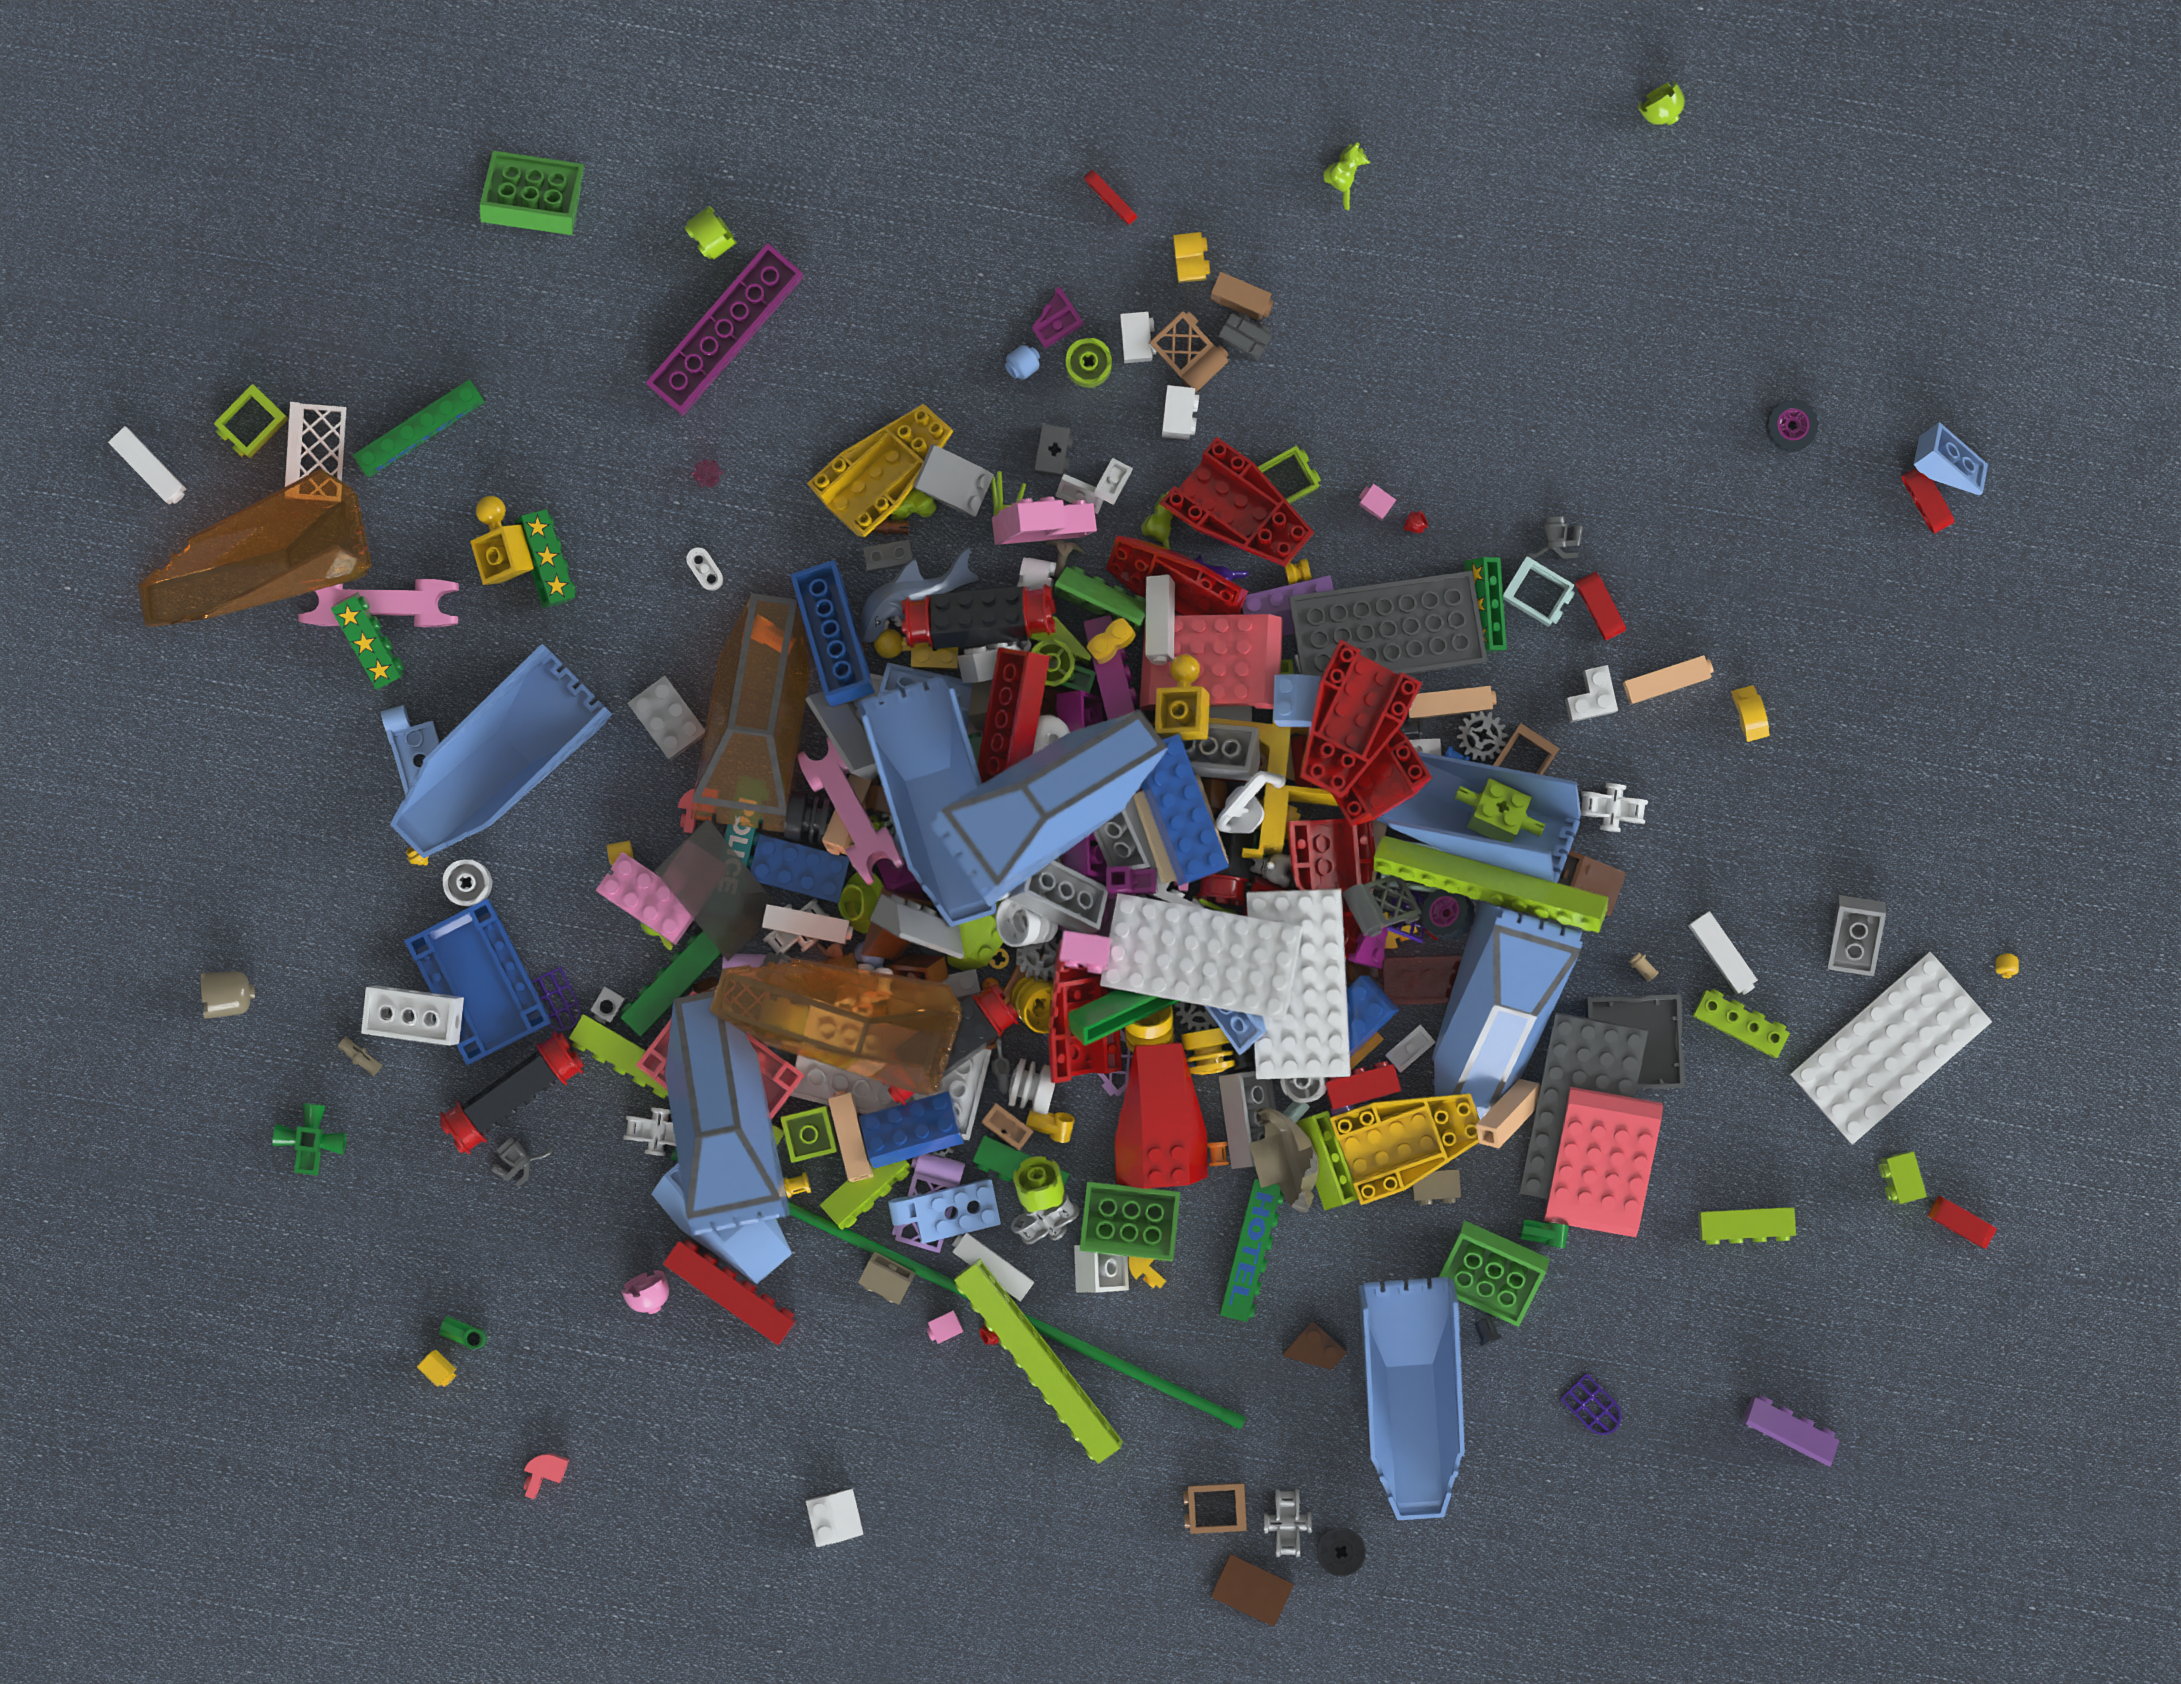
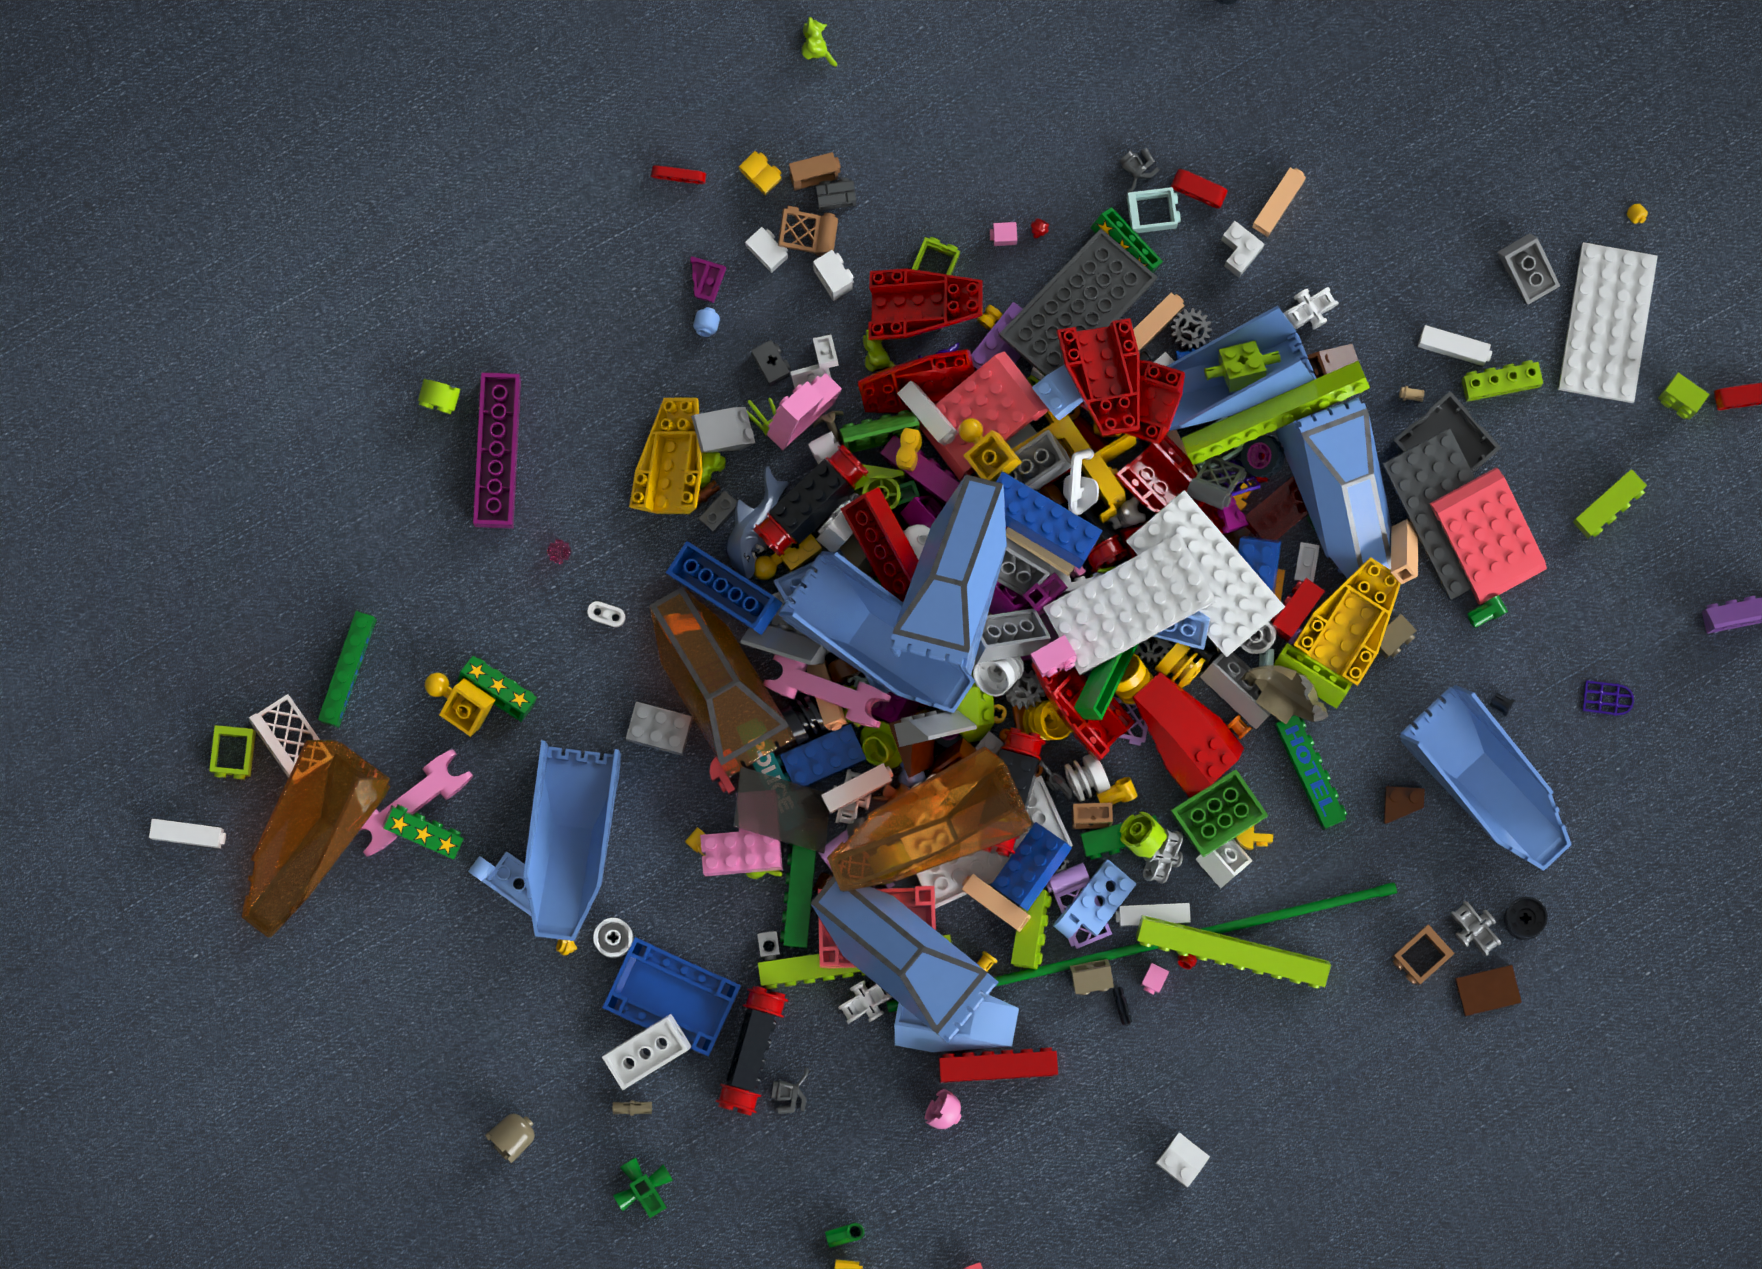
camera: 40 degrees left, 5 degrees down
bright green slope [480,151,584,235] -> none
dark purple window [531,967,581,1031] -> none
lime brick [780,1105,839,1163] -> none
lime brick [1065,338,1112,388] -> none
bright green slope [1438,1220,1550,1327] -> none
medium nougat window [1492,723,1560,775] -> none
yellow brick [1731,685,1770,742] -> none
none -> black axle [1113,987,1132,1025]

